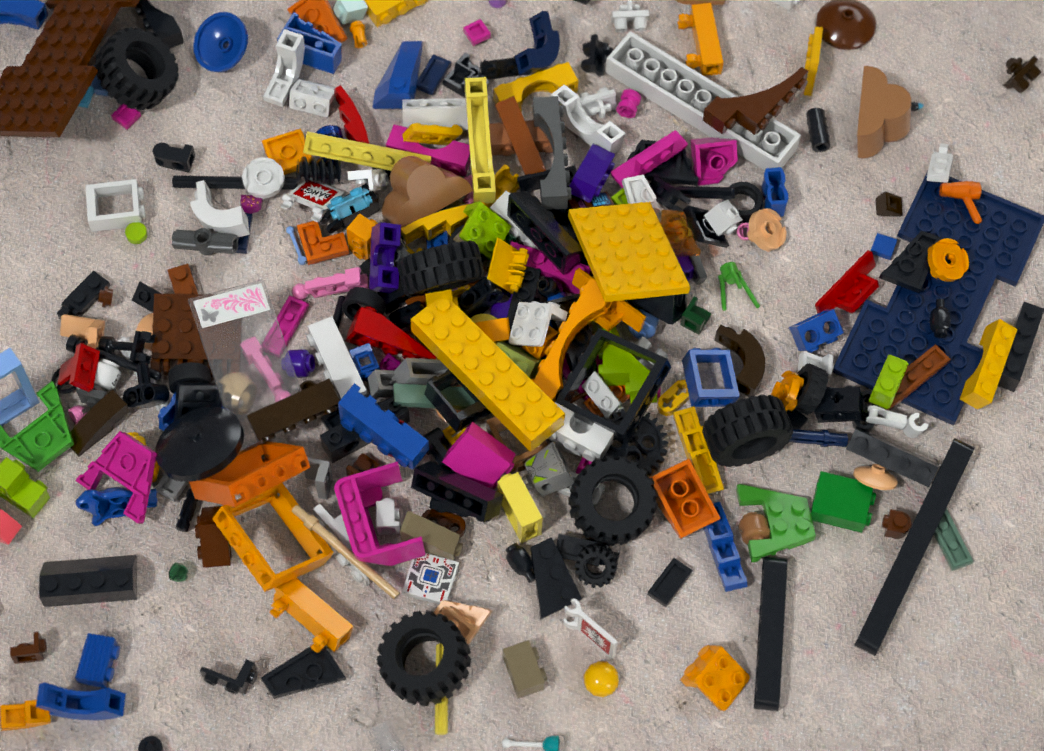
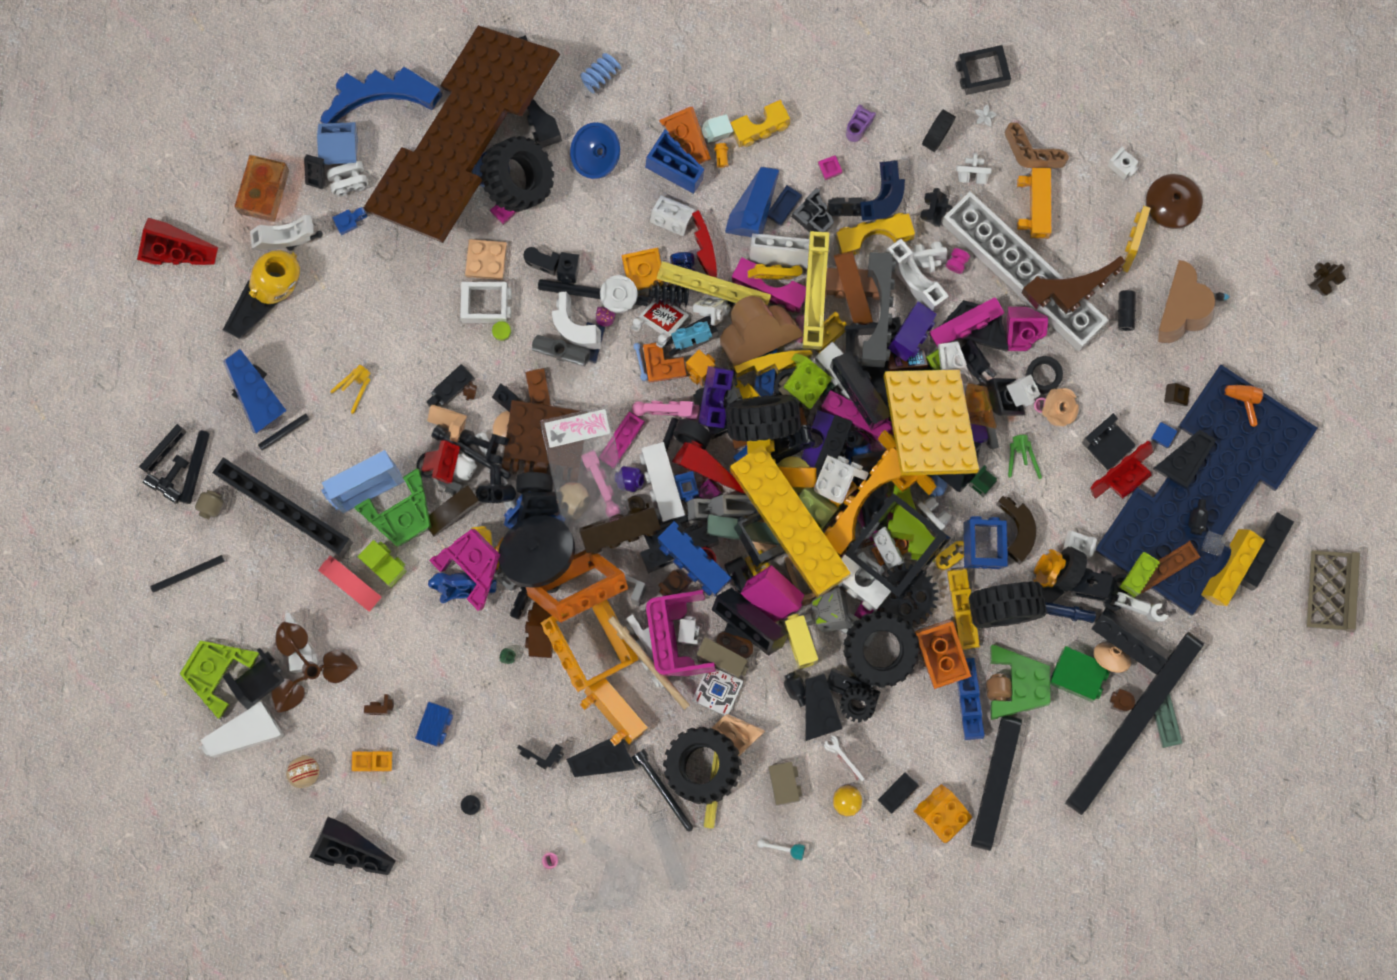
camera: 15 degrees right, 15 degrees up
blue arch [36,682,126,720] -> none
black slope [39,555,137,607] -> none
bright pink hinge [68,405,87,424] -> none
white arch [263,29,304,107] -> none
black plate [387,301,425,329] -> none
yellow hinge [487,238,529,294] -> none
black tile [647,558,693,607] -> none
black axle [676,186,736,199] -> none
blue brick [761,167,788,217] -> none
blue brick [789,309,844,353] -> none
white hinge [927,143,953,183] -> none
light orange plate [928,238,969,282] -> none
none -> light nougat plate [465,239,507,280]
none -> black brick [557,252,580,284]
none -> black piece [631,749,693,832]
none -> black plate [877,772,919,814]
none -> black bracket [1082,413,1135,470]
none -> clear plate [1201,531,1227,557]

